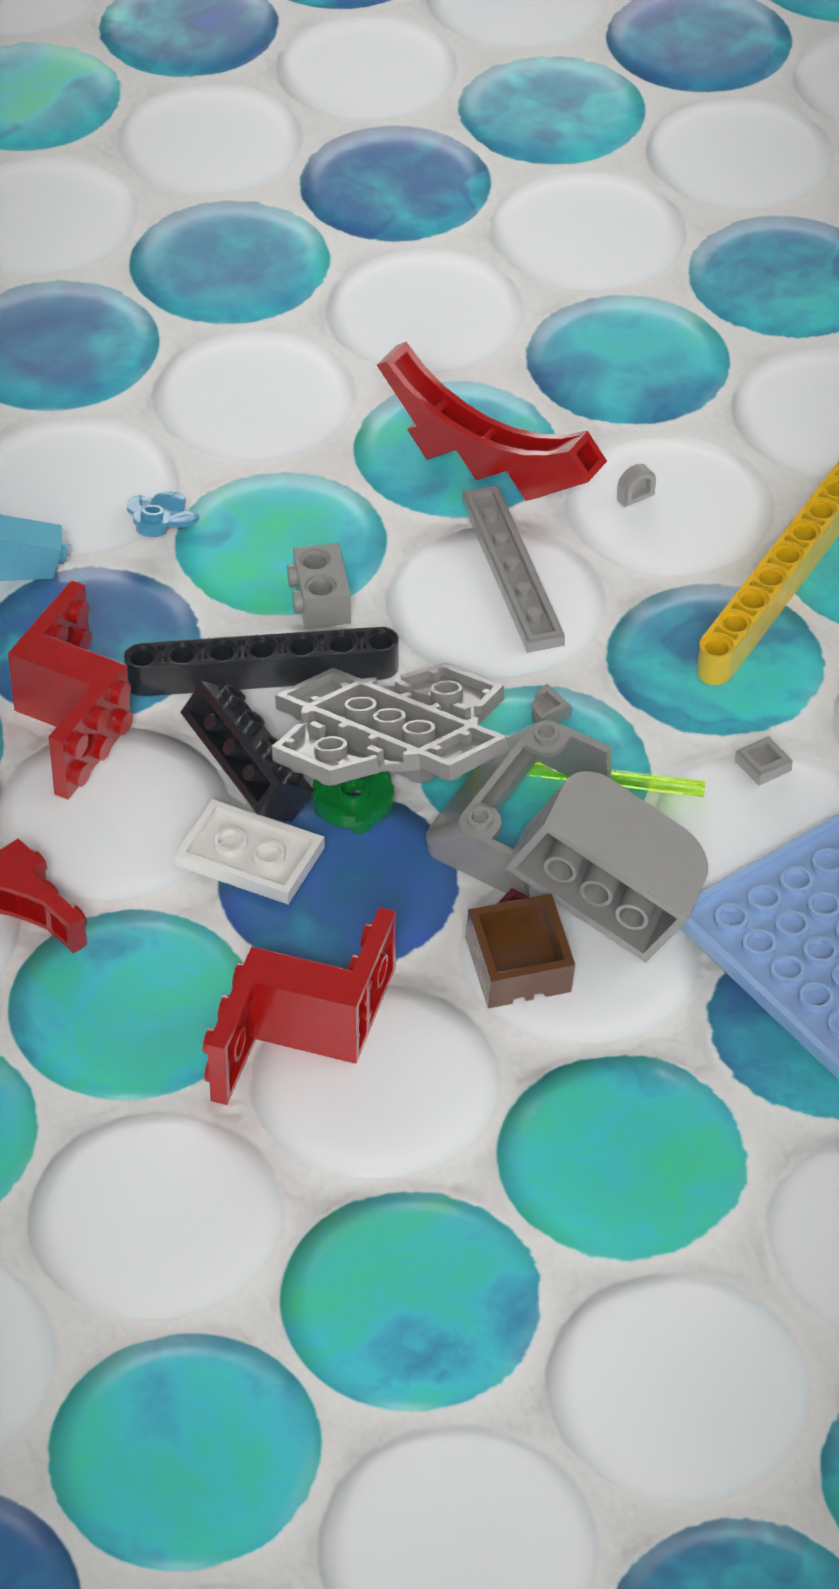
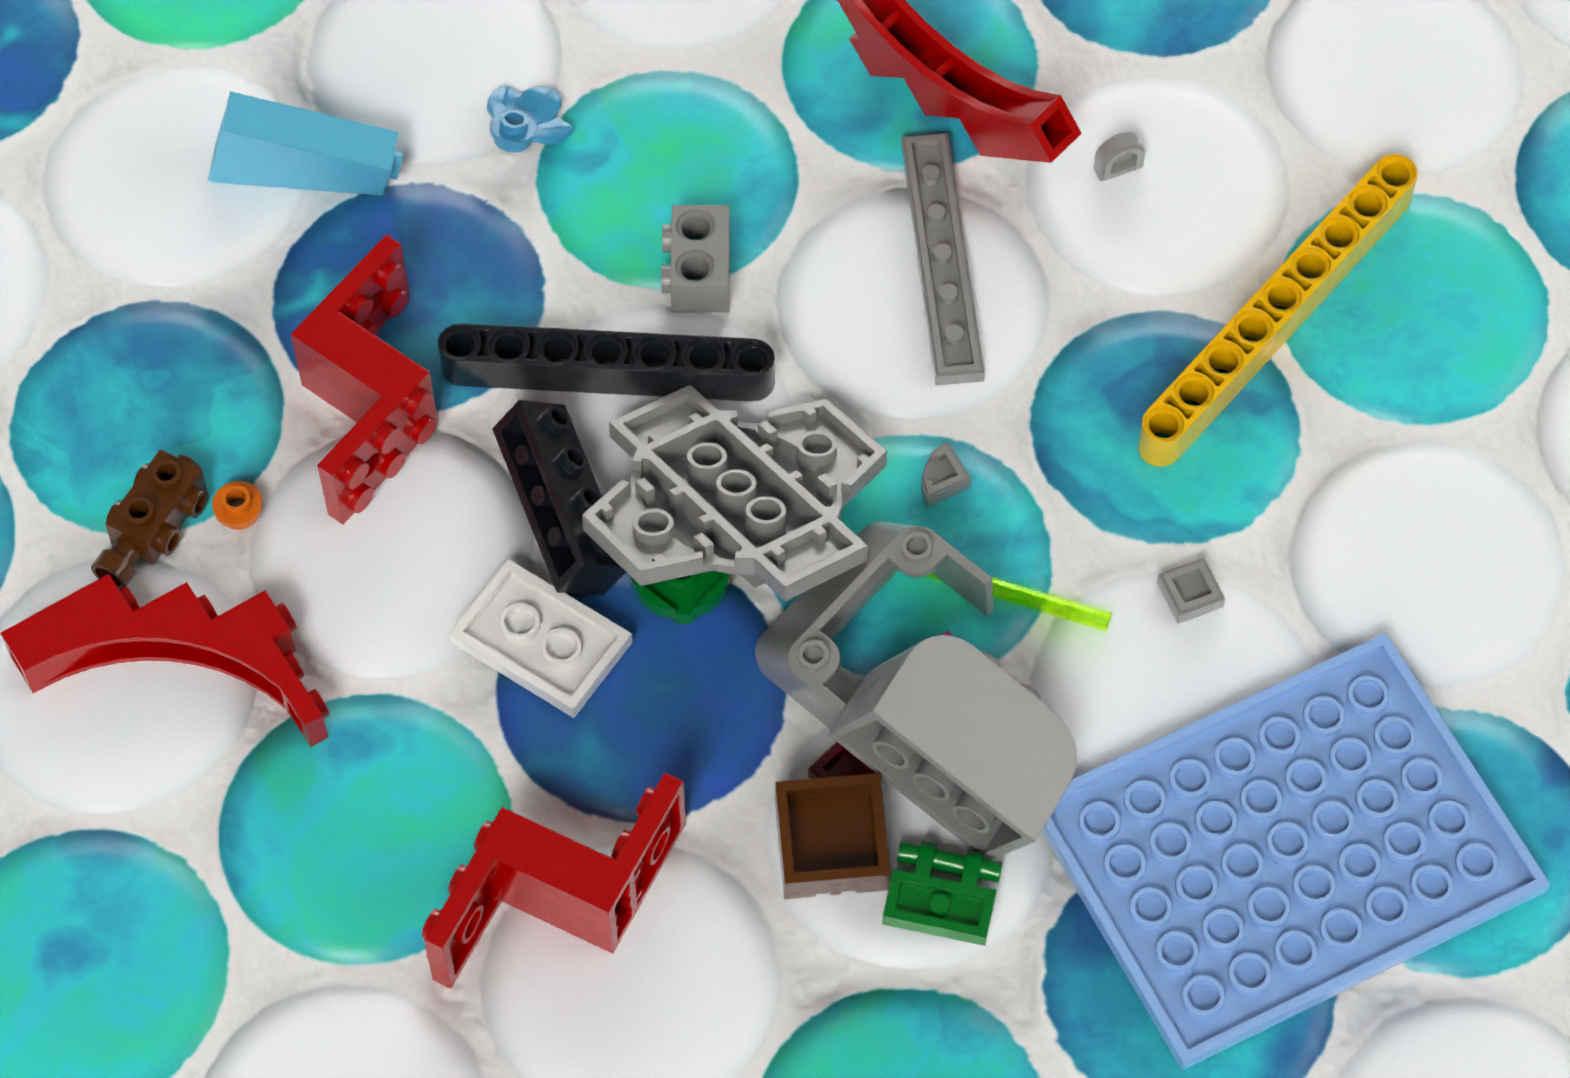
camera: 10 degrees right, 15 degrees up
none -> green plate [882,840,1003,946]

